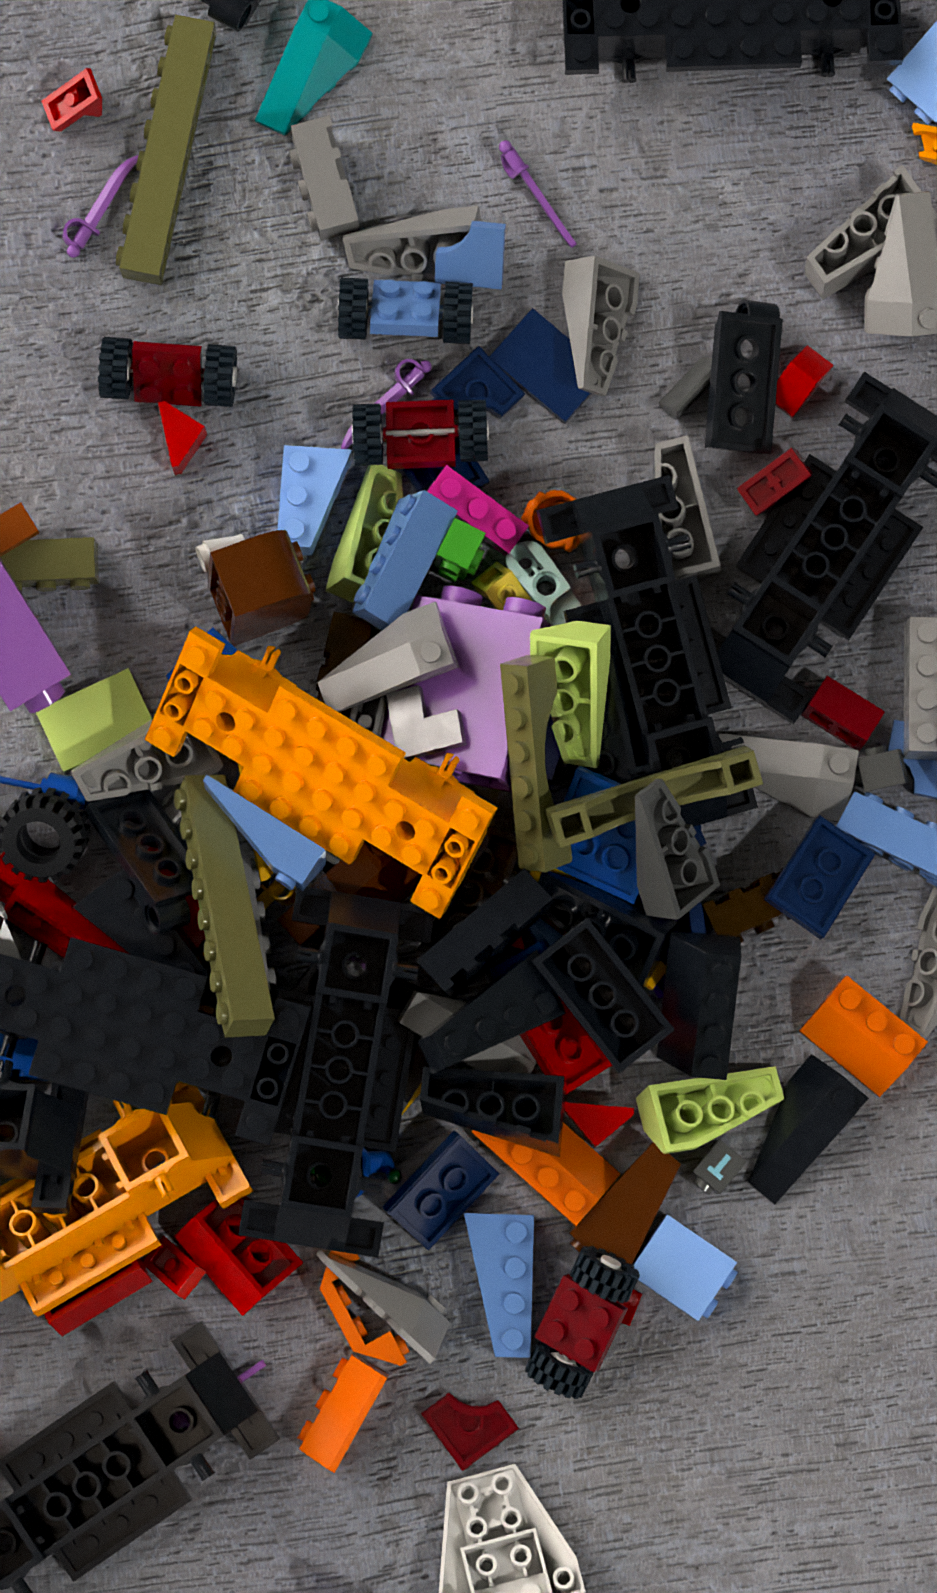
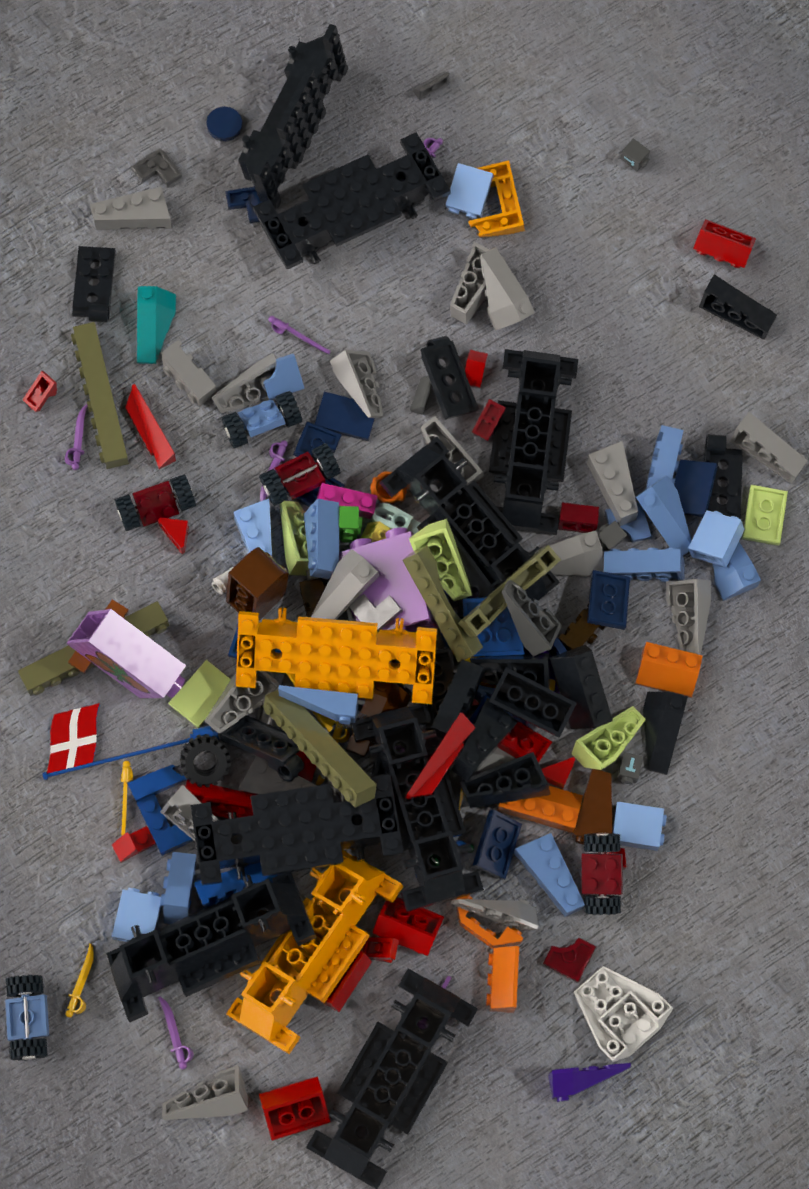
camera: 30 degrees left, 10 degrees down
none -> red wedge [125,384,176,469]
none -> red wedge [405,713,475,799]

